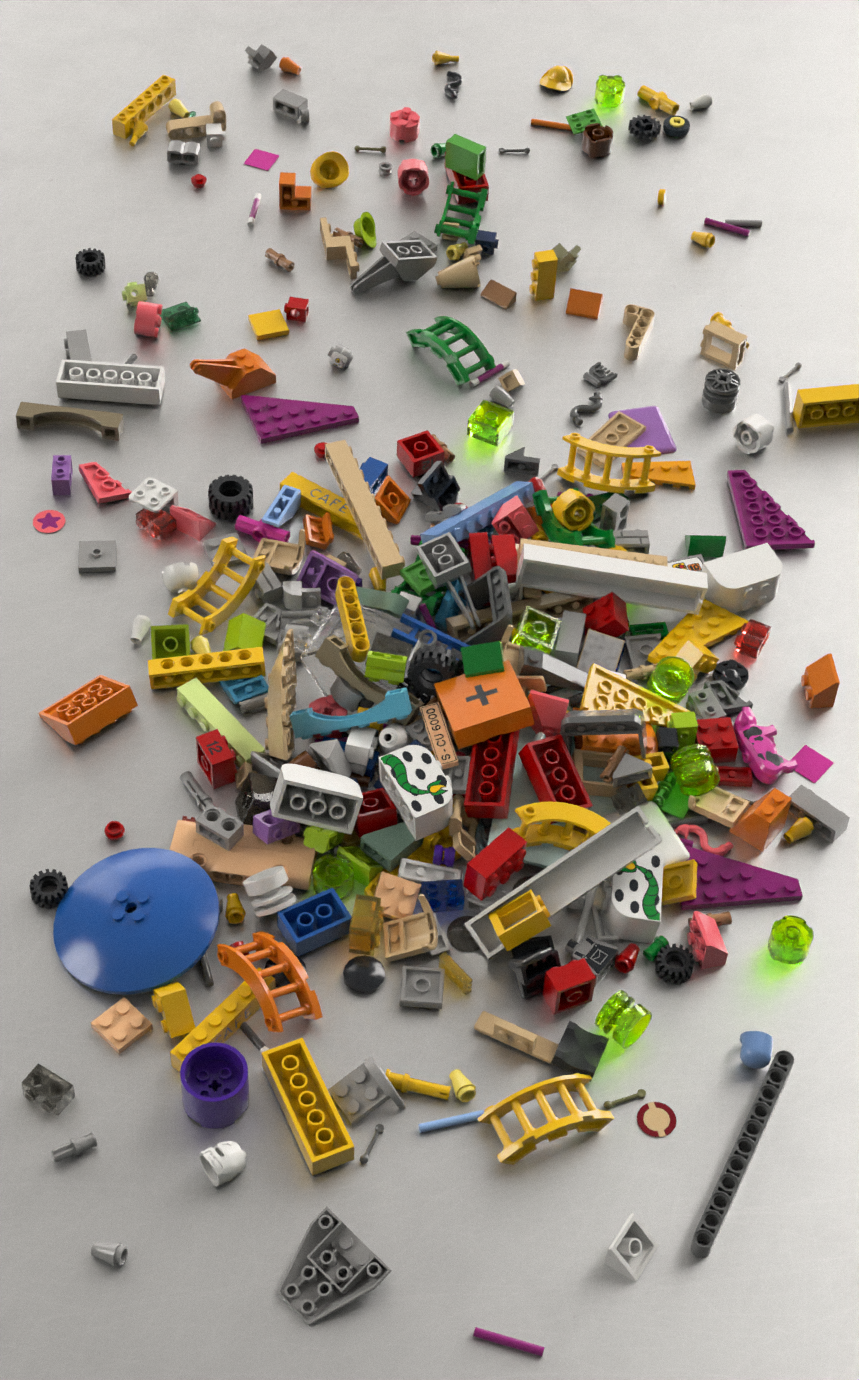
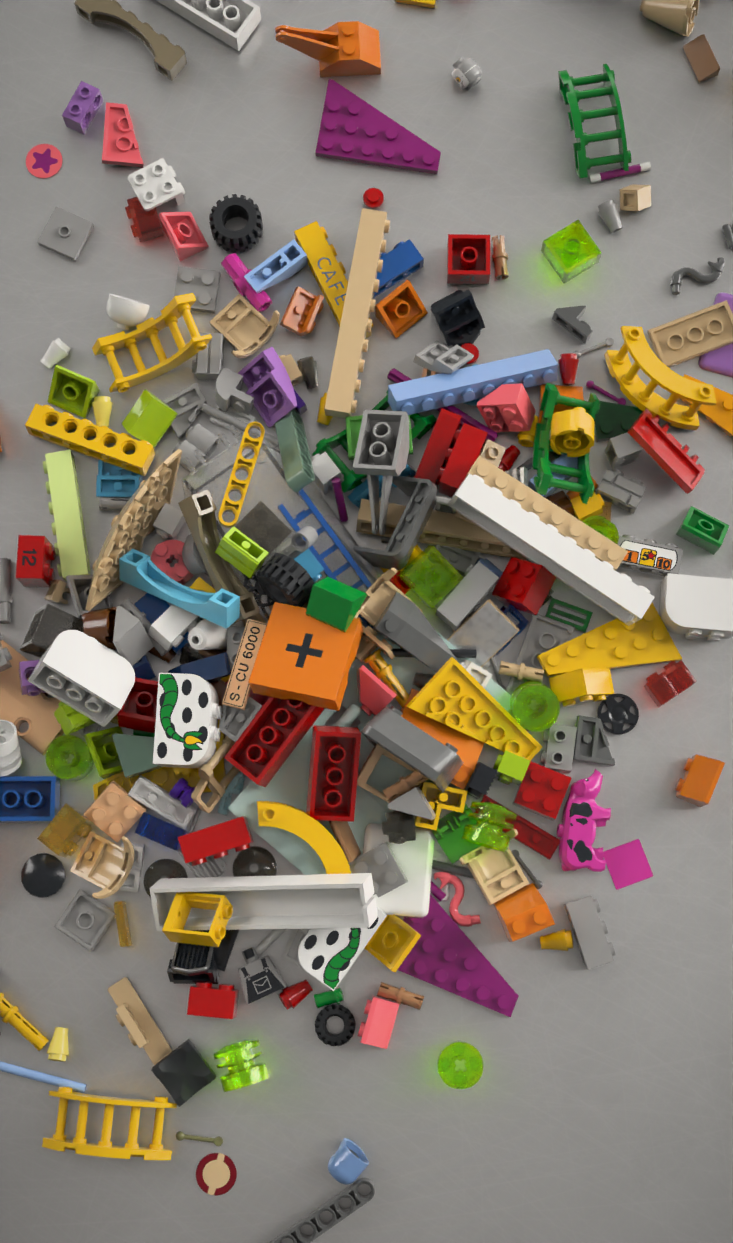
camera: 35 degrees right, 30 degrees up
none -> white brick [153,503,185,539]
none -> red hinge [627,409,705,494]

